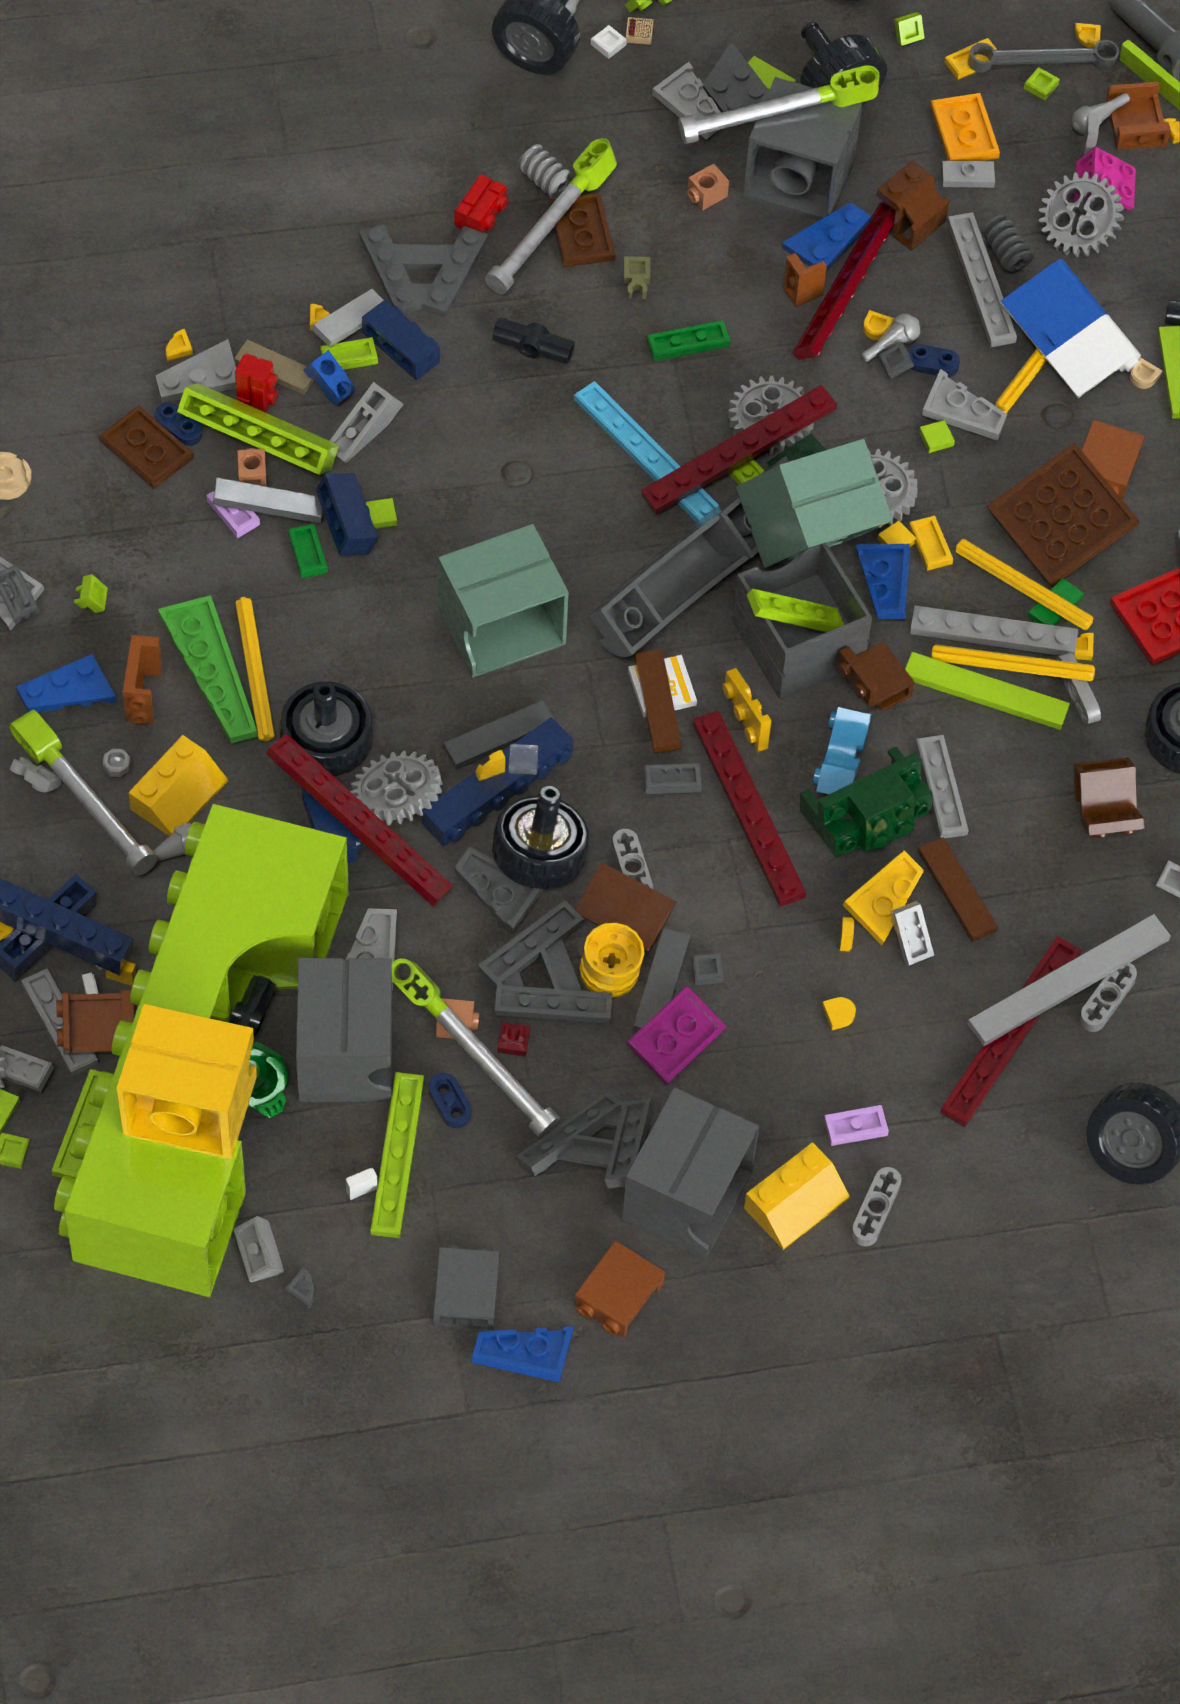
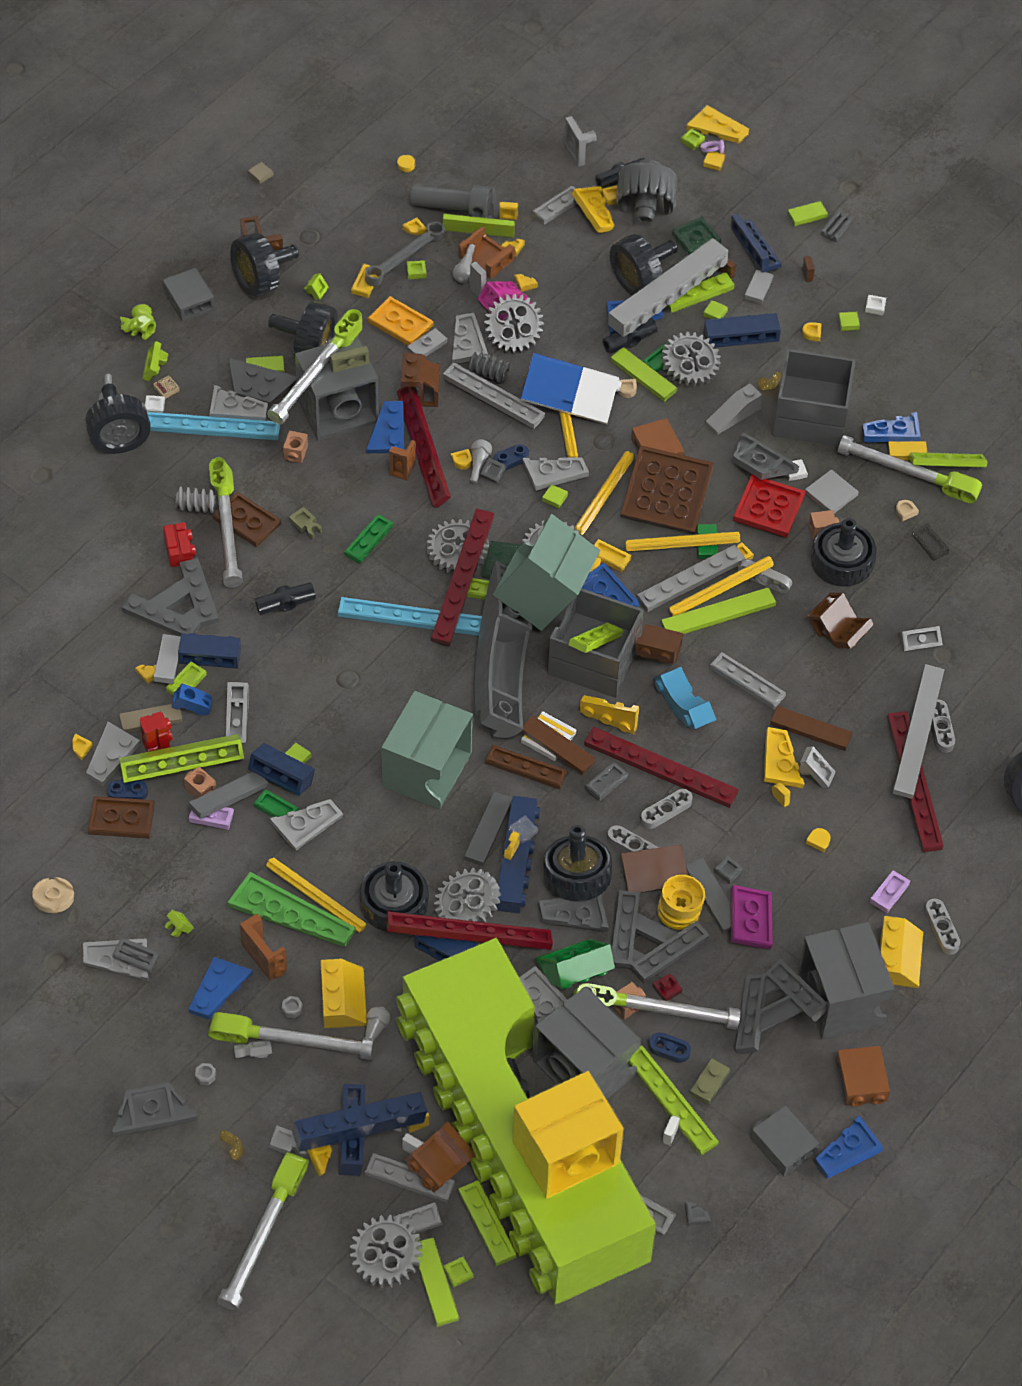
camera: 40 degrees left, 5 degrees down
dark green piece [800,746,932,857] -> none
none -> medium azure tile [148,412,280,440]
none -> light grey wing [269,799,343,851]
none -> olive plate [330,346,369,373]
none -> light grey wing [452,313,488,364]
none -> reddish brown tile [485,745,568,790]
none -> yellow tile [515,274,538,292]
none -> slope [536,939,615,989]
none -> yellow axle [575,451,634,535]
none -> light grey beam [641,789,692,829]
none -> olive plate [690,1058,730,1105]

